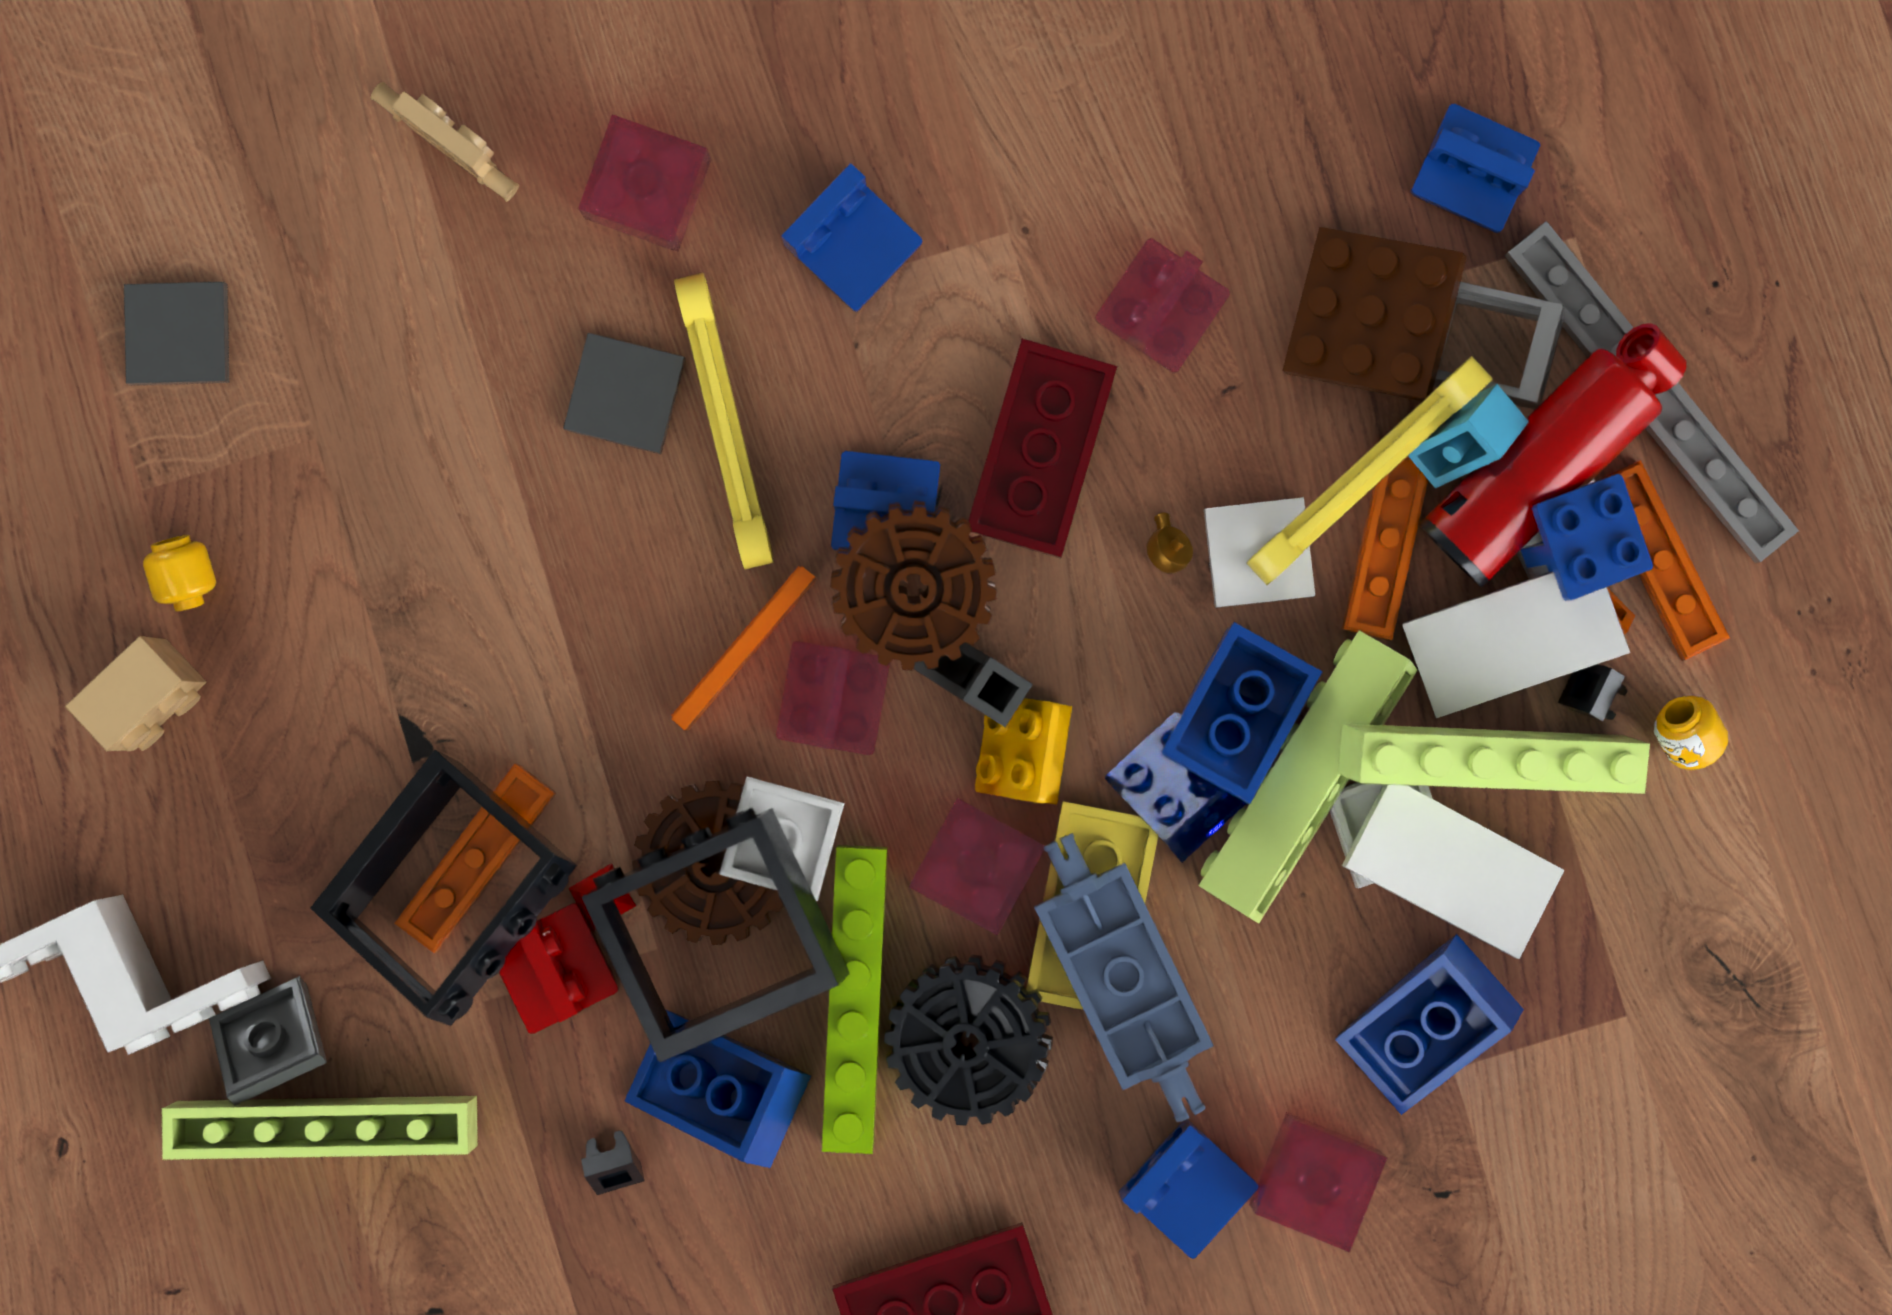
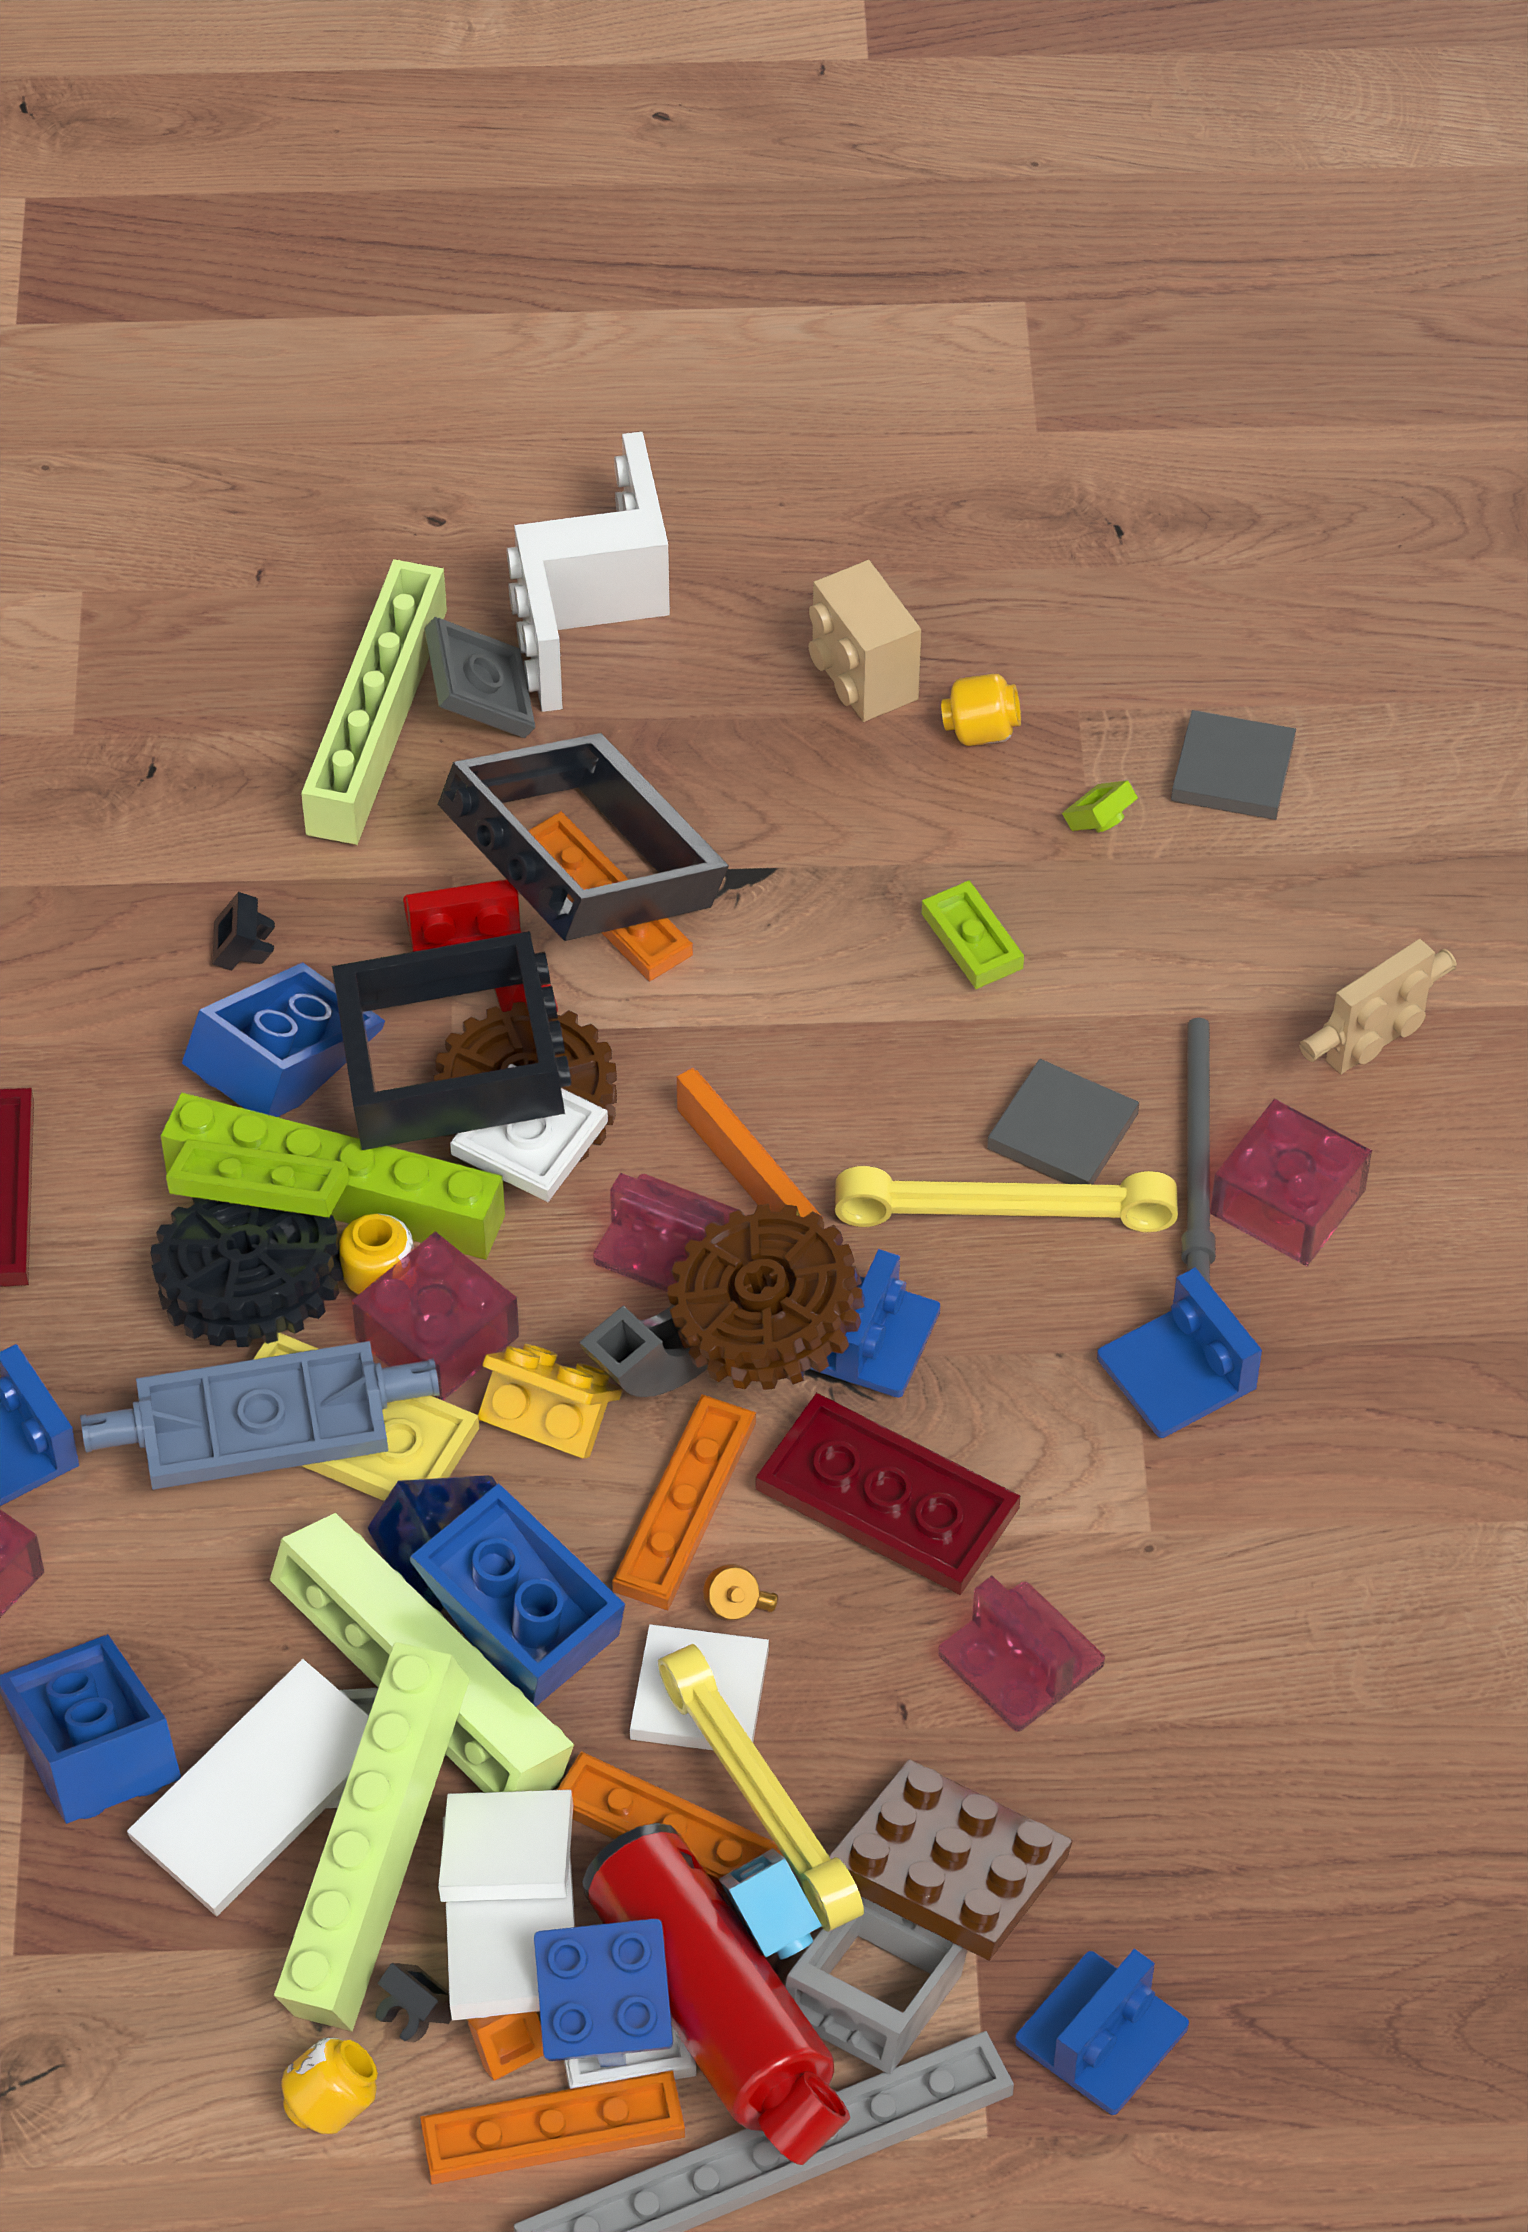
camera: 105 degrees right, 35 degrees down
none -> lime plate [166,1139,350,1217]
none -> yellow head [339,1213,415,1299]
none -> white tile [438,1790,573,1902]
none -> orange tile [612,1394,756,1611]
none -> lime plate [921,880,1024,989]
none -> lime plate [1062,780,1138,833]
none -> dark grey bar [1181,1018,1216,1285]

